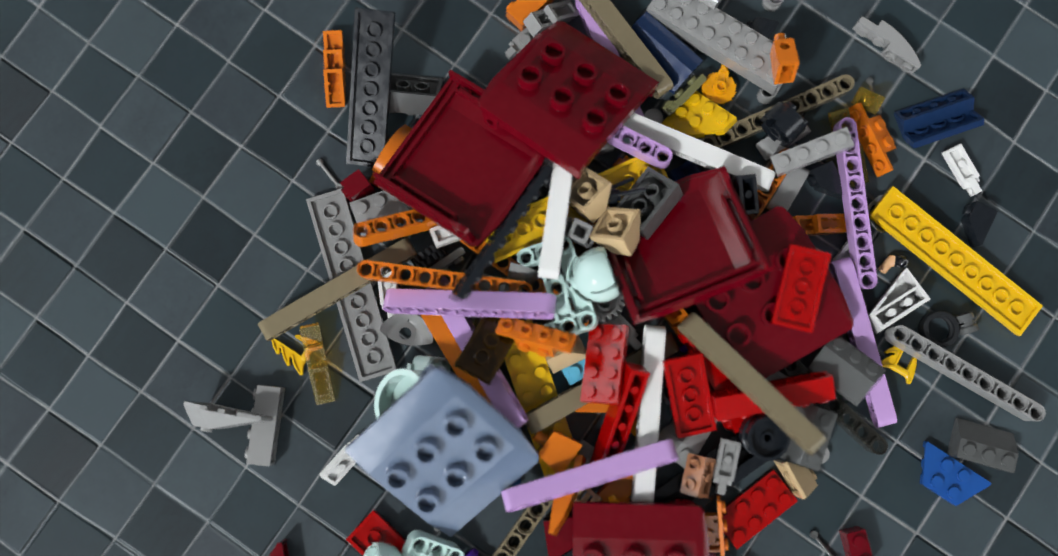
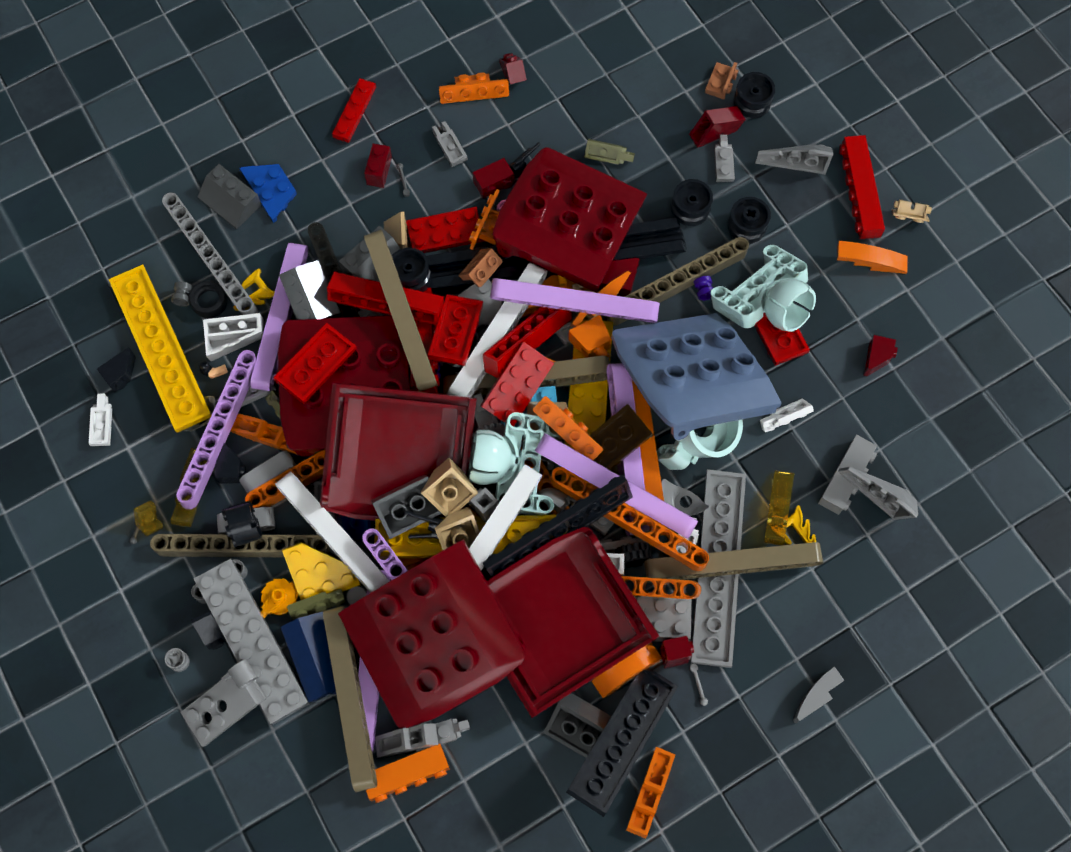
camera: 155 degrees left, 15 degrees down
light grey hinge [713,438,741,495] -> none
black slope [733,174,759,214] -> none
orange torso [770,33,799,84] -> none
light grey brick [770,127,854,177] -> none
orange bracket [845,102,896,177] -> none
light grey slope [852,16,921,74] -> none
dark blue slope [894,89,984,149] -> none
none -> light grey slope [793,667,844,724]

